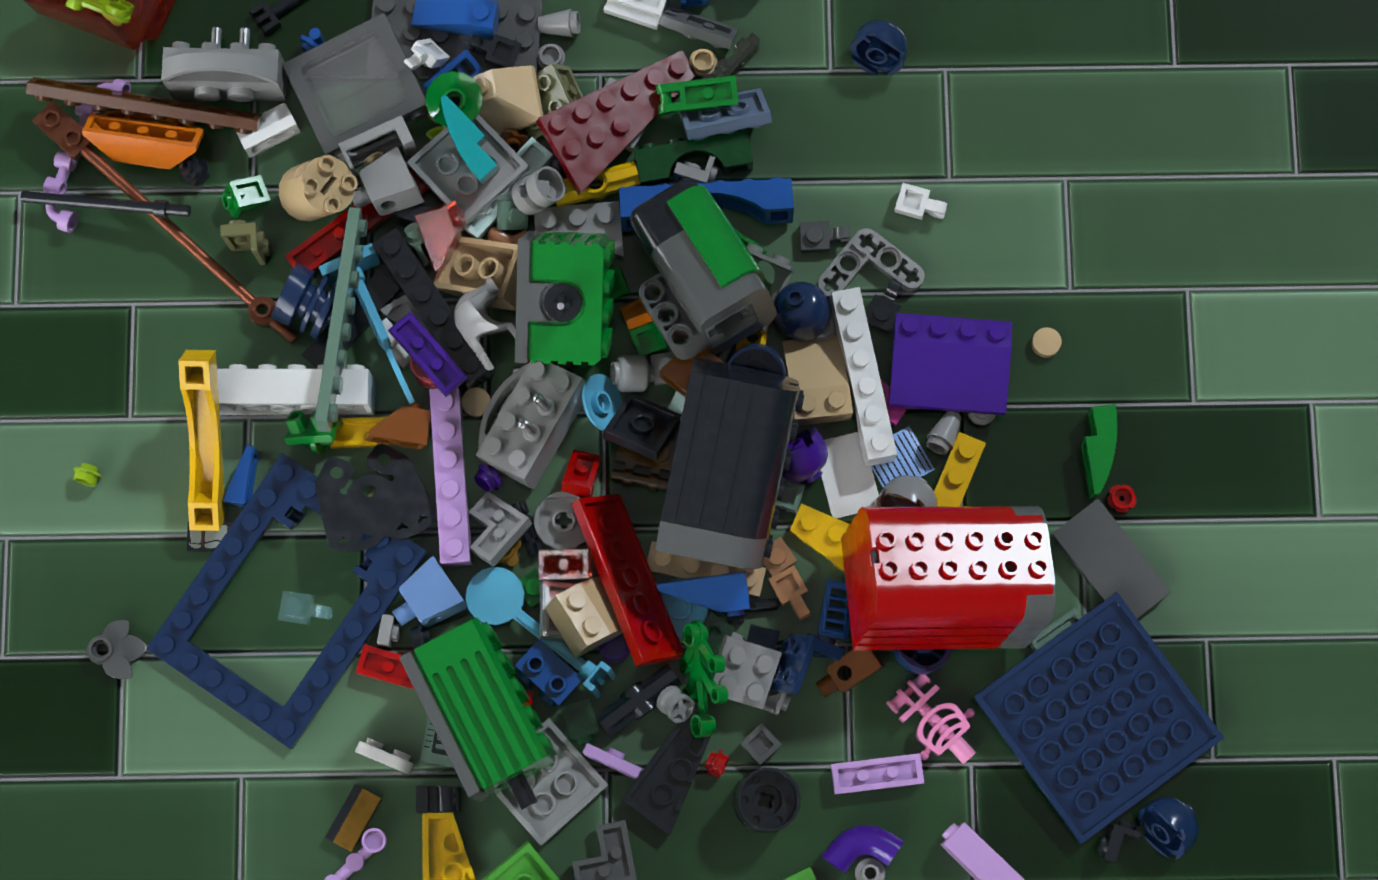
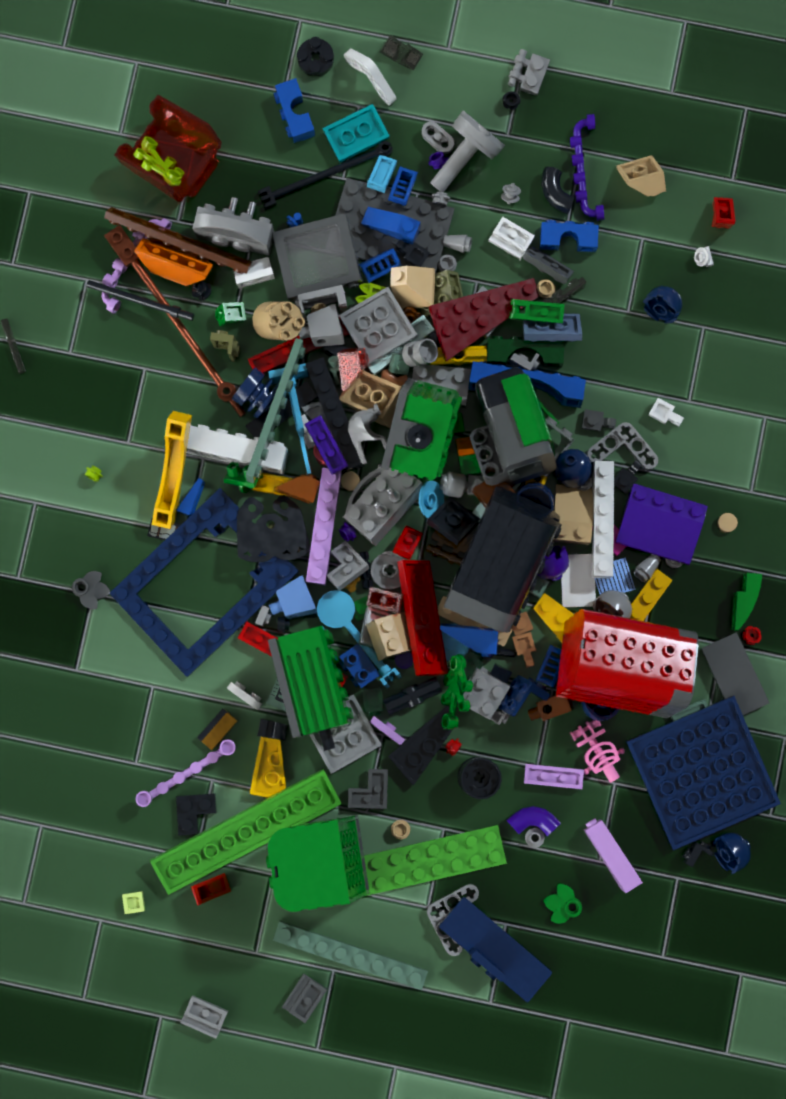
camera: 20 degrees right, 5 degrees up
clear light blue plate [278,591,333,625] -> none
white plate [404,38,450,70] -> none
green dish [425,71,483,128] -> none
teal slope [441,94,499,185] -> none
light grey wheel [657,686,695,723] -> none
dark grey plate [739,723,782,766] -> none

